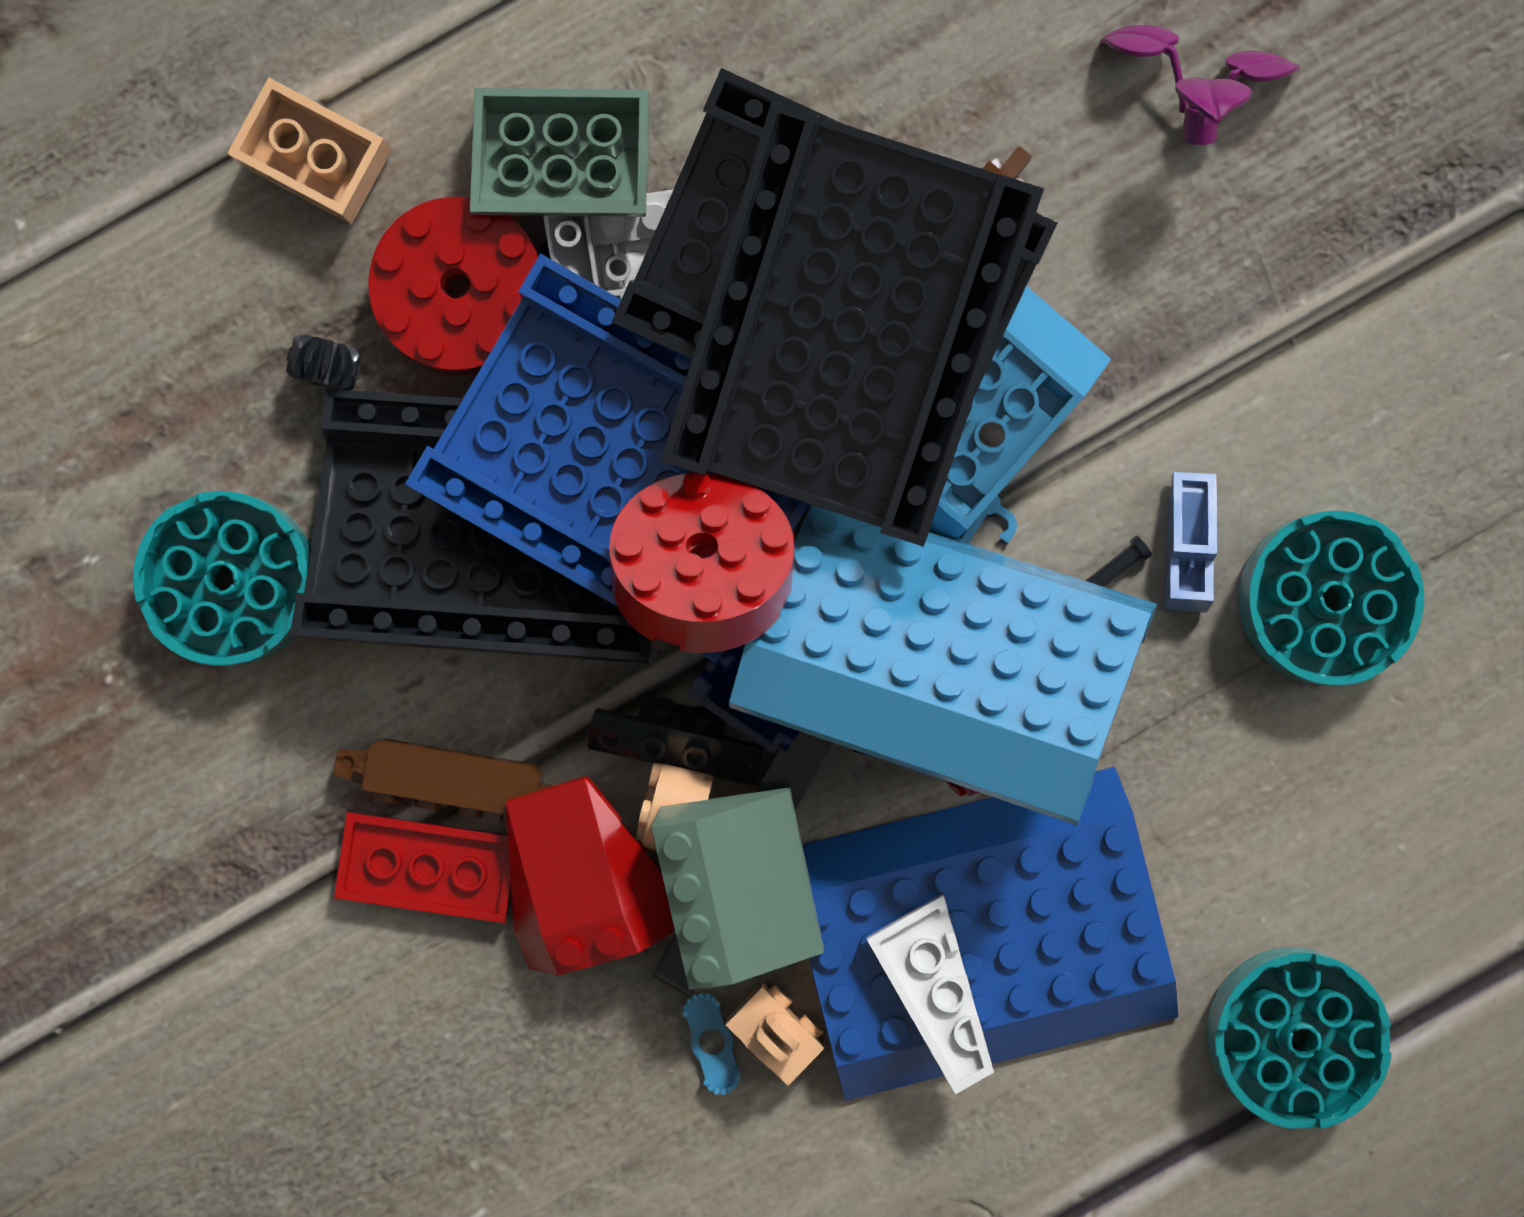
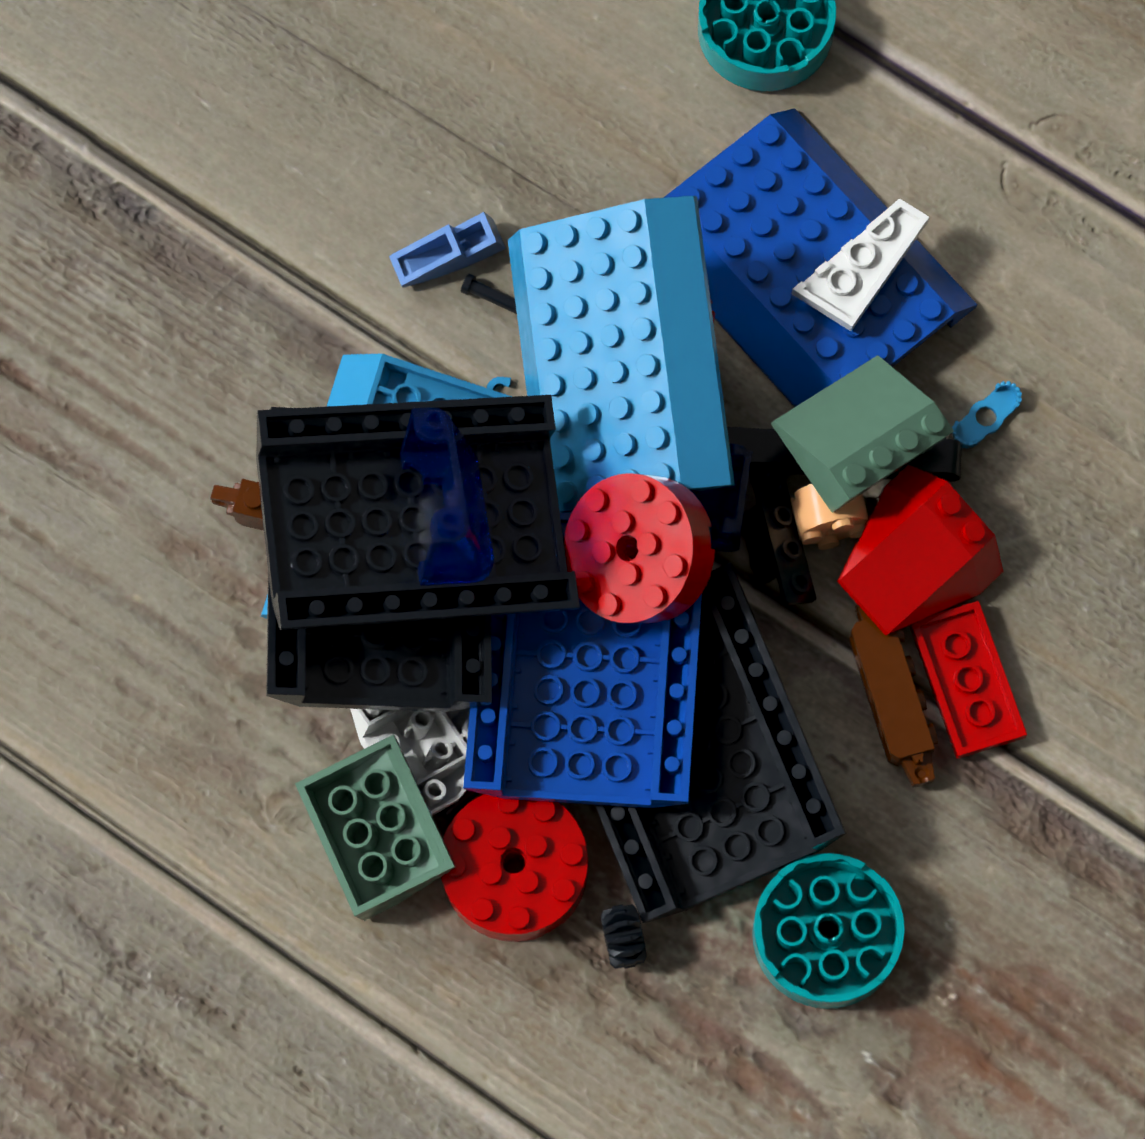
camera: 115 degrees left, 15 degrees down
light nougat brick [227,77,392,225] -> none
light nougat brick [725,981,824,1086] -> none
magenta plant [1100,25,1300,145] -> none
teal brick [1238,511,1424,685] -> none
none -> clear blue windscreen [400,407,494,585]

